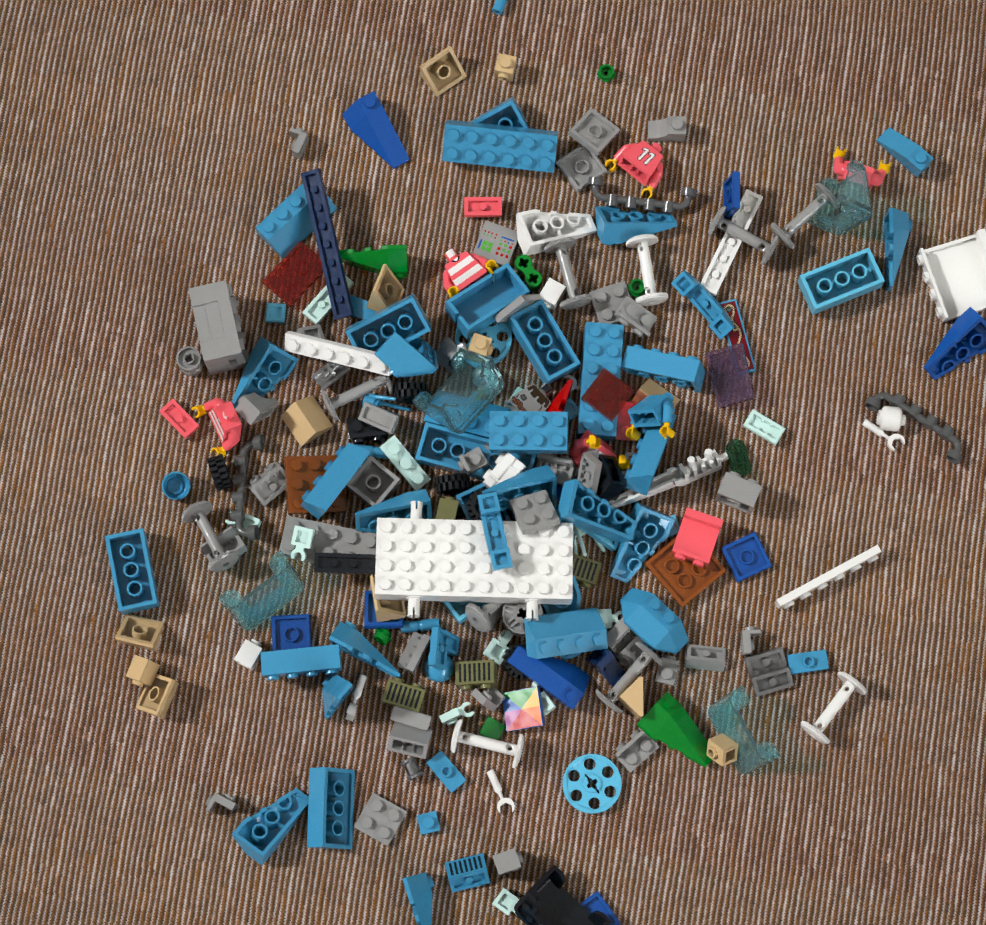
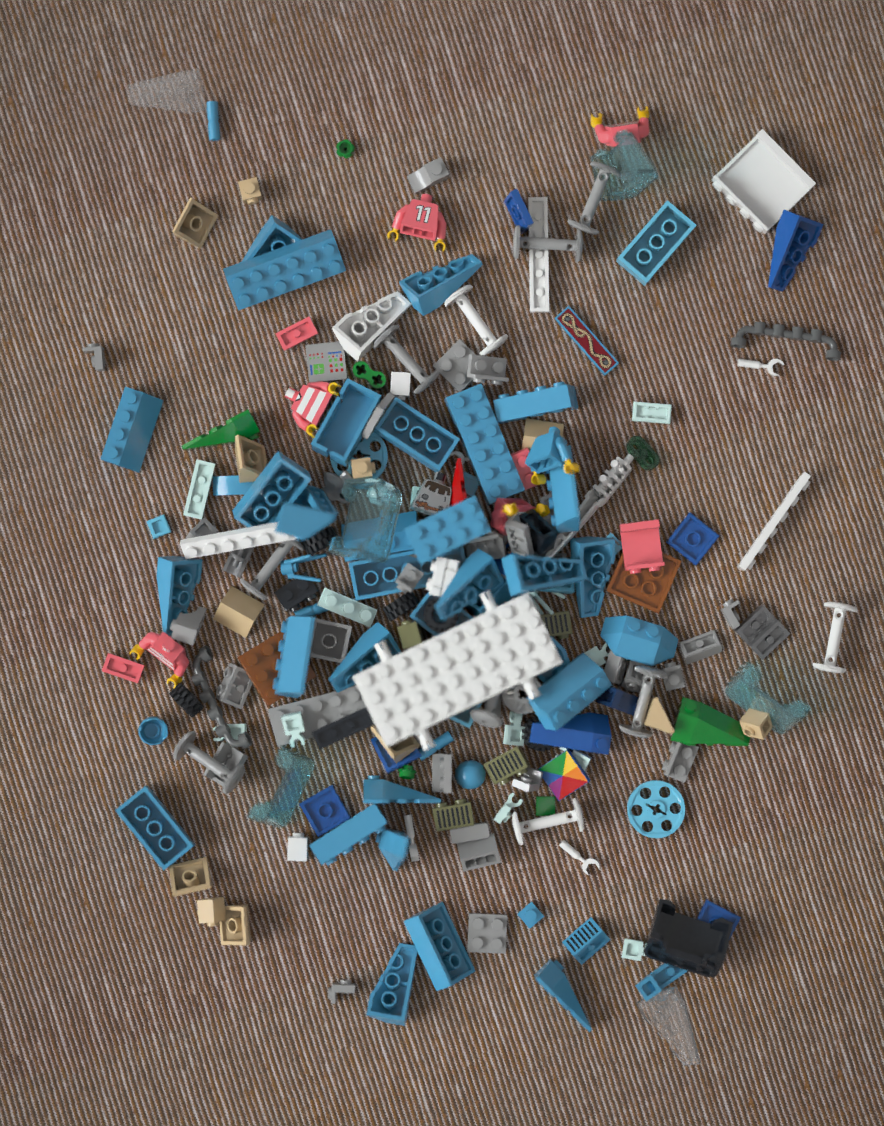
camera: 30 degrees left, 10 degrees up
light grey wheel [176,346,204,377] -> none
light grey container [188,280,249,375] -> none
clear red plate [262,241,323,308] -> none
dark blue plate [301,168,354,320] -> none
blue wedge [342,91,410,169] -> none
light grey tile [358,402,400,434] -> none
flat silver bush [400,756,424,781] -> none
dark azure plate [426,750,467,794] -> none
dark azure plate [428,627,460,670] -> none
dark azure slope [477,492,513,571] -> none
light grey brick [492,848,524,877] -> none
light grey plate [509,489,560,535] -> none
light grey tile [556,145,608,193] -> none
light grey plate [568,108,621,156] -> none
clear red plate [581,368,635,422] -> none
dark grey bar [588,177,697,214] -> none
green plate [628,279,645,297] -> none
dark azure slope [671,270,735,340] -> none
clear purple plate [705,343,756,409] -> none
light grey brick [715,471,762,515] -> none
dark azure plate [787,649,829,675] -> none
dark azure slope [876,127,933,178] -> none
white head [877,406,906,432] -> none
dark azure wedge [884,208,913,291] -> none

